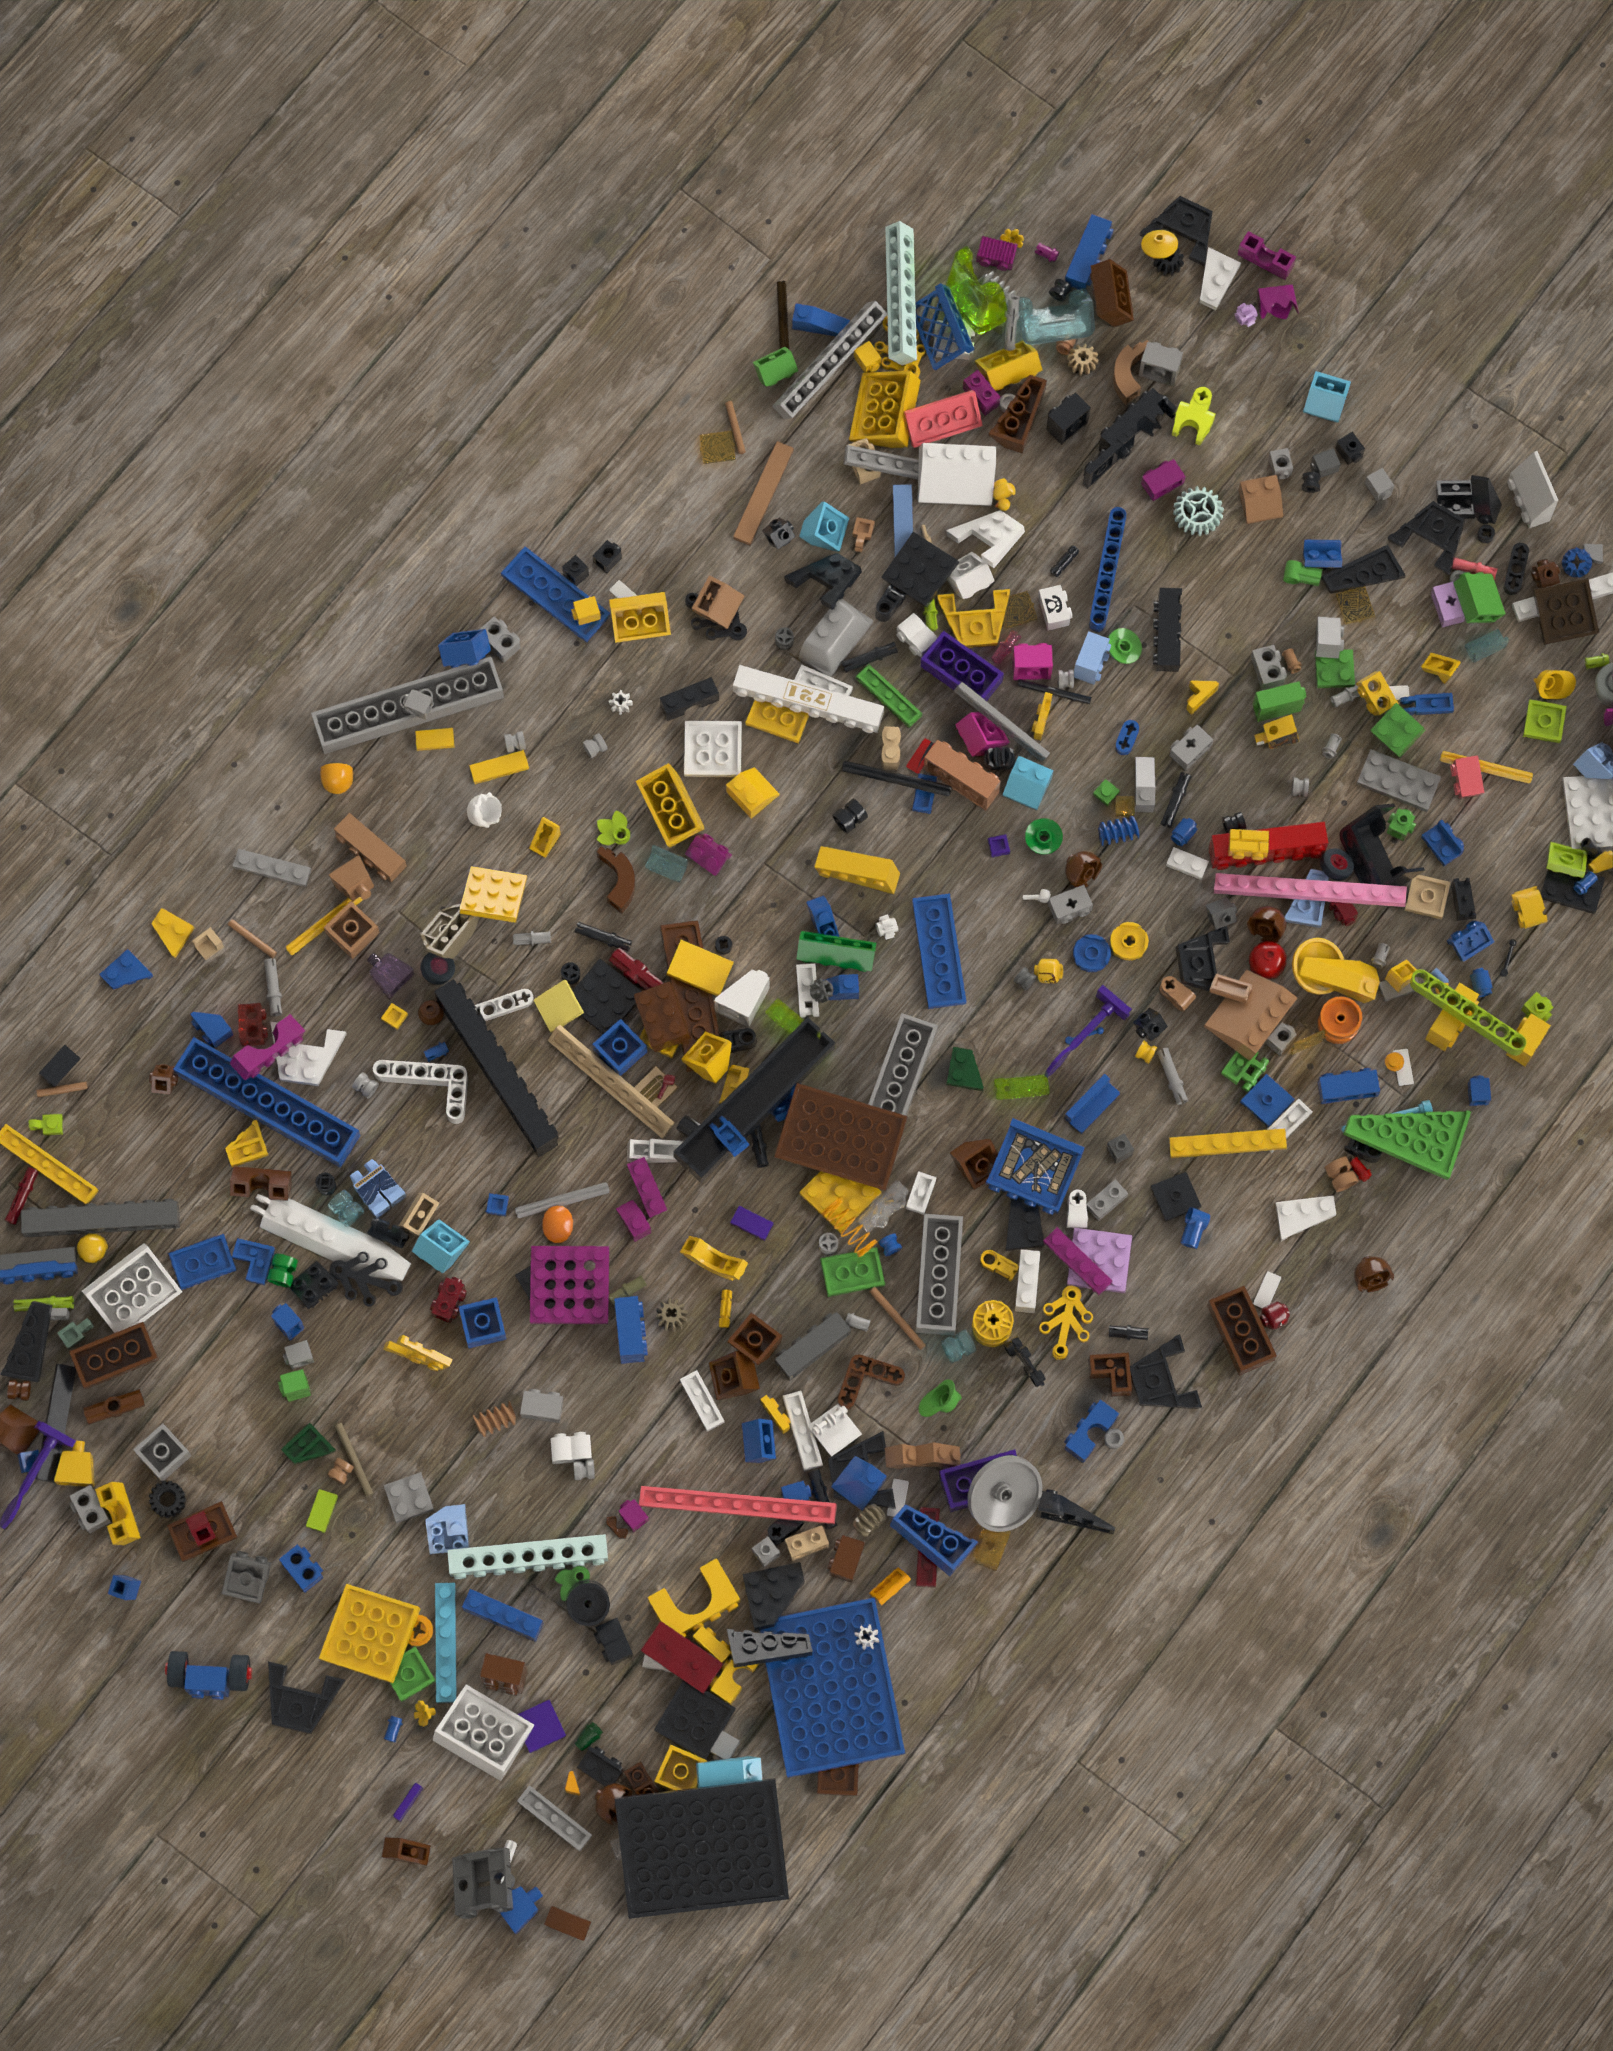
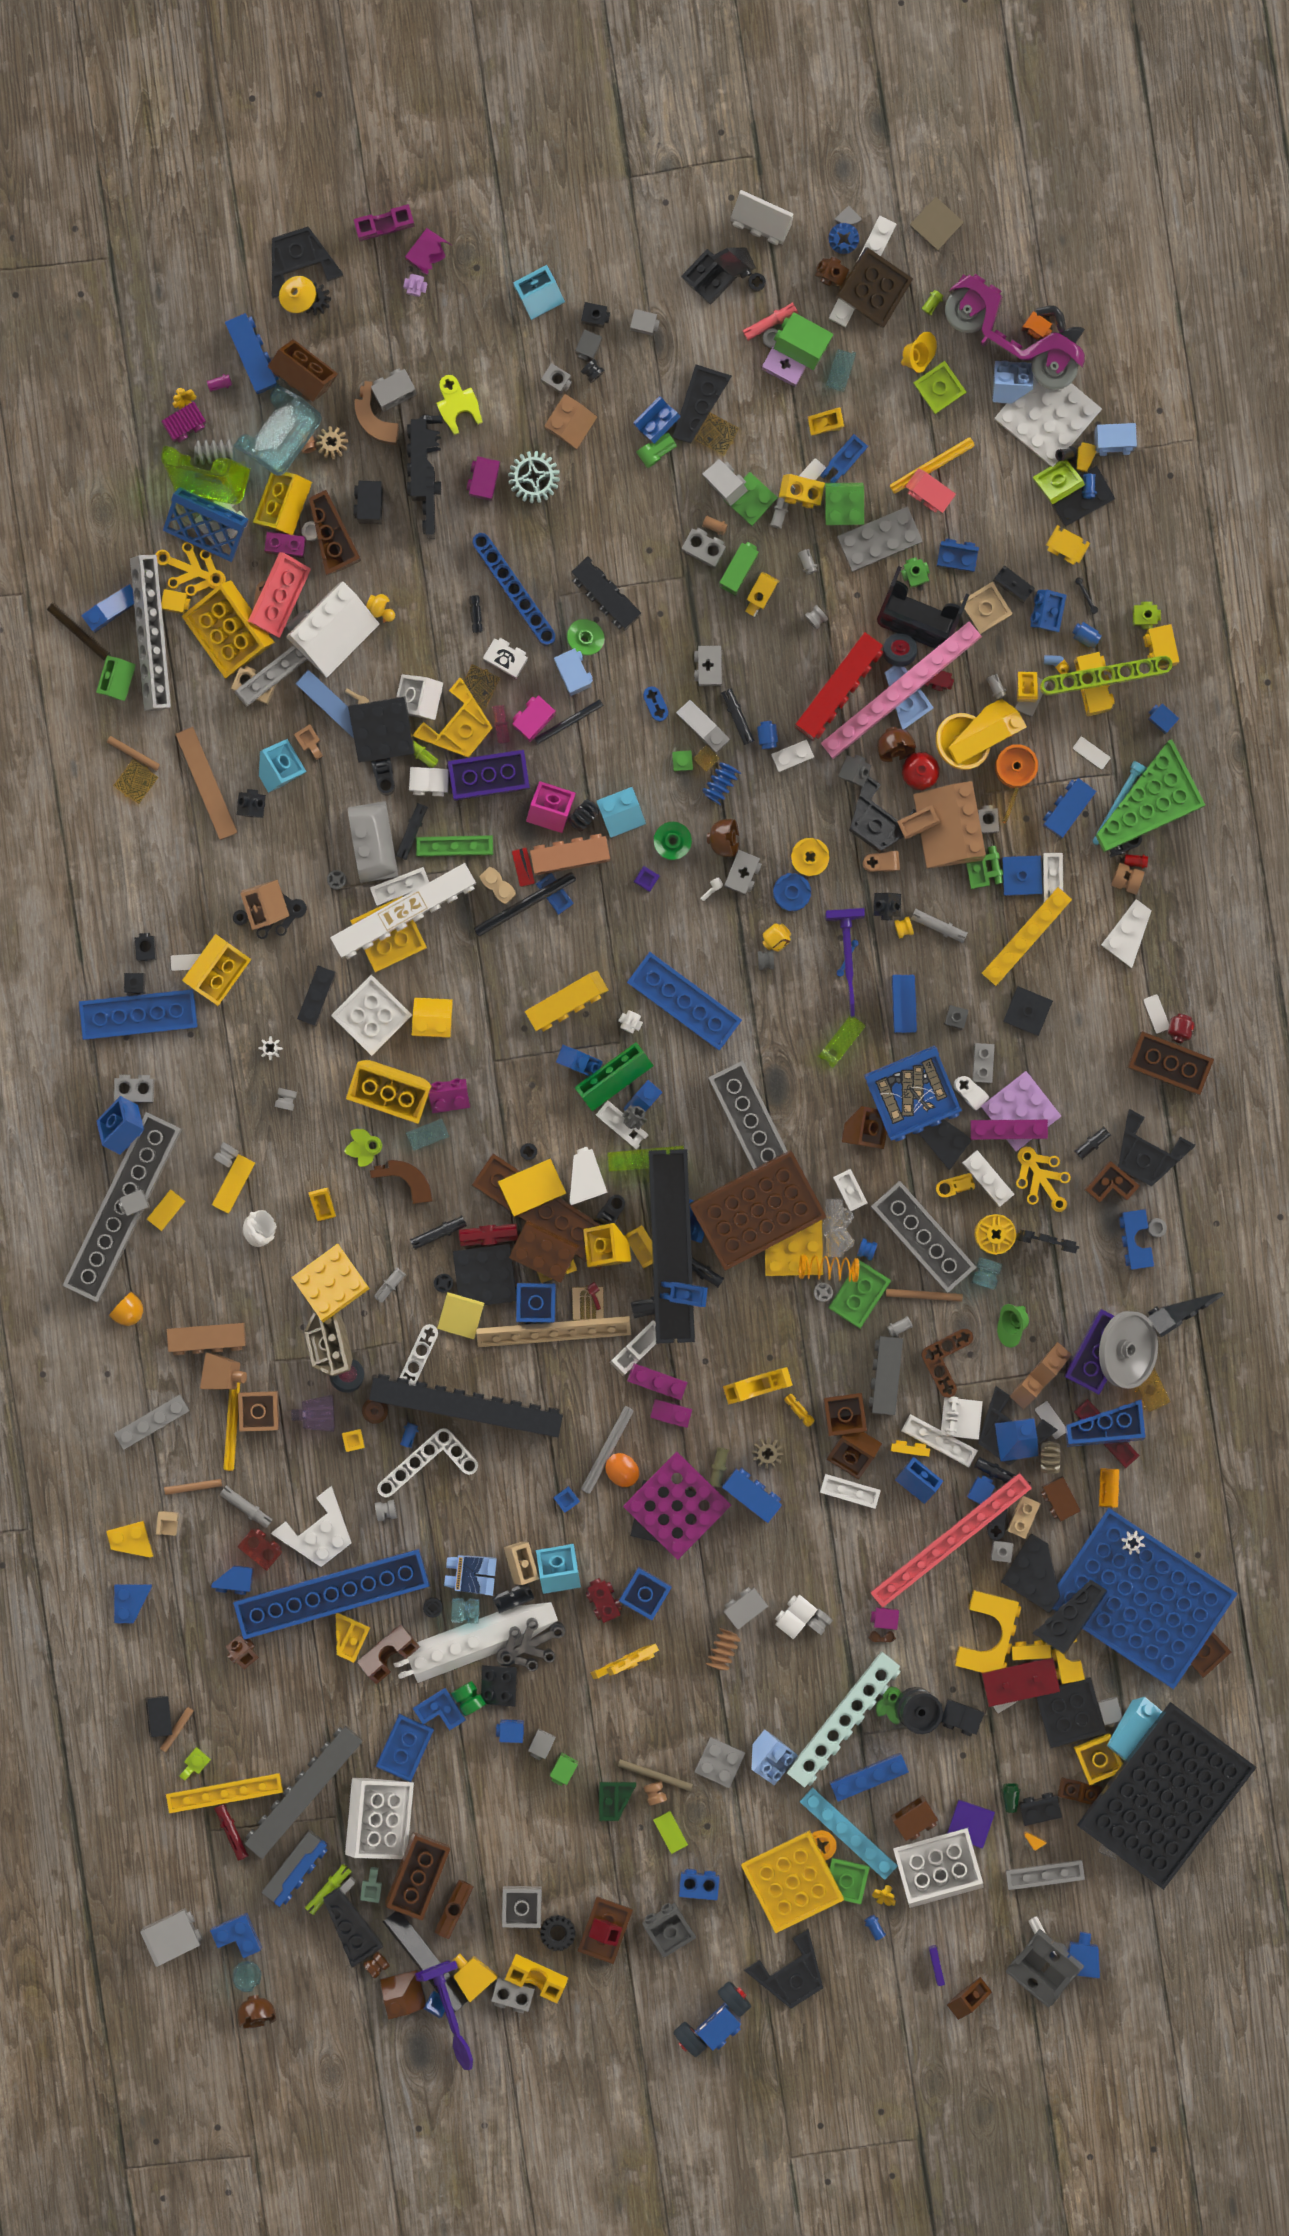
camera: 45 degrees left, 15 degrees up
yellow hair [77,1233,108,1263] -> none
blue brick [108,1575,141,1600] -> none
magenta arch [230,1014,305,1080] -> none
reddish brown slope [544,1906,591,1941] -> none
yellow brick [571,596,601,626] -> none
reddish brown cylinder [594,1783,632,1825] -> none
dark purple tile [730,1206,774,1241] -> none
black wing [784,553,862,610] -> none
black wheel [832,798,868,834] -> none
light aqua brick [885,221,917,366] -> none
white wing [946,510,1025,568] -> none
dark green wing [947,1047,984,1091] -> none
light grey tile [954,682,1050,761] -> none
light grey pin [1003,295,1020,350] -> none
yellow wing [1032,692,1053,740] -> none
black wheel [1049,279,1072,302] -> none
light grey wheel [1058,670,1074,689] -> none
blue piece [1180,1207,1210,1249] -> none
yellow slope [1186,681,1219,715] -> none
white wing [1199,247,1241,310] -> none
black wheel [1222,812,1246,833] -> none
yellow brick [1228,829,1269,860] -> none
reddish brown cylinder [1354,1256,1394,1293] -> none
light orange plate [1385,1052,1404,1072] -> none
black wing [1388,501,1465,575] -> none
black beam [1503,543,1529,595] -> none

